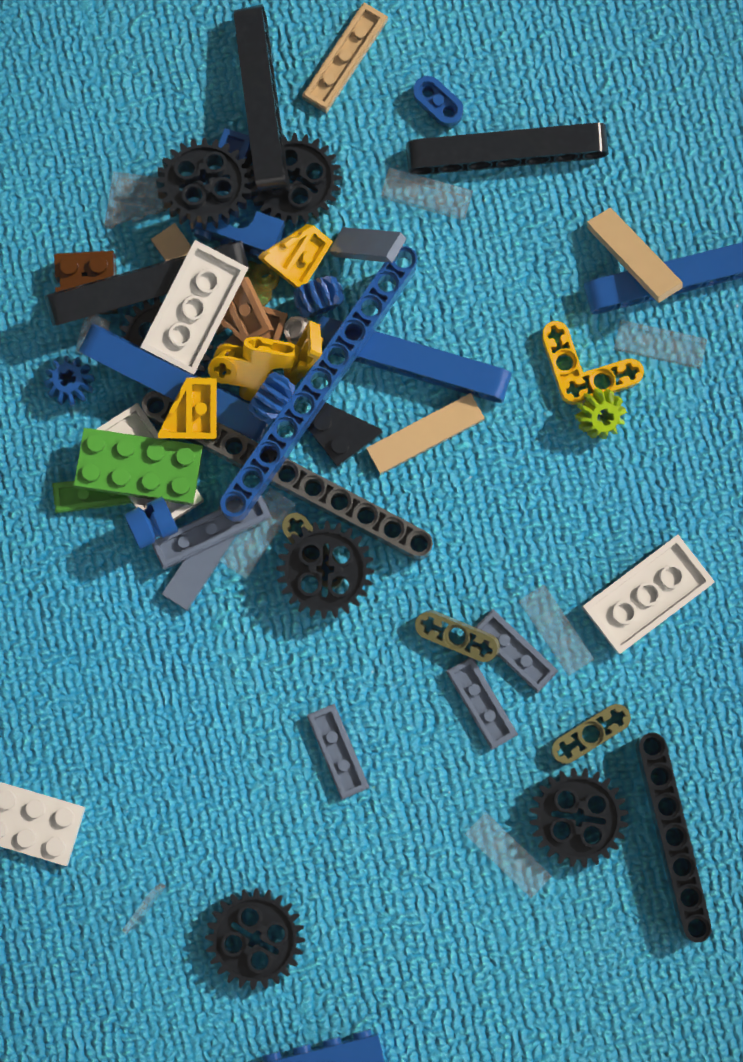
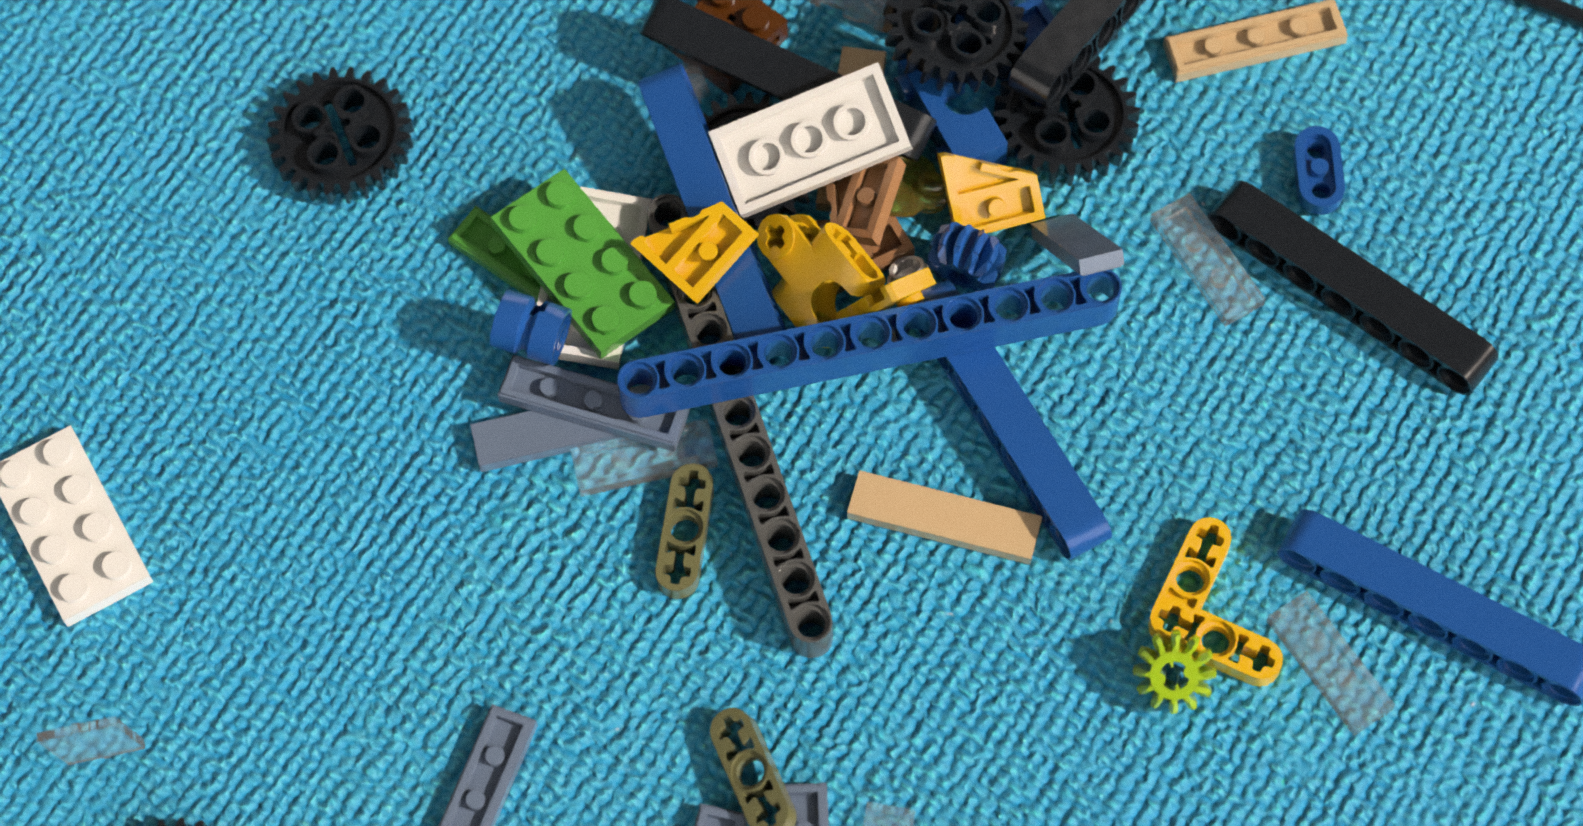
camera: 45 degrees right, 15 degrees down
blue gear [43,355,95,406] -> none
blue gear [248,372,295,424] -> none
black gear [276,521,374,620] -> none
black wing [307,402,383,468] -> none
tan tile [587,207,683,303] -> none

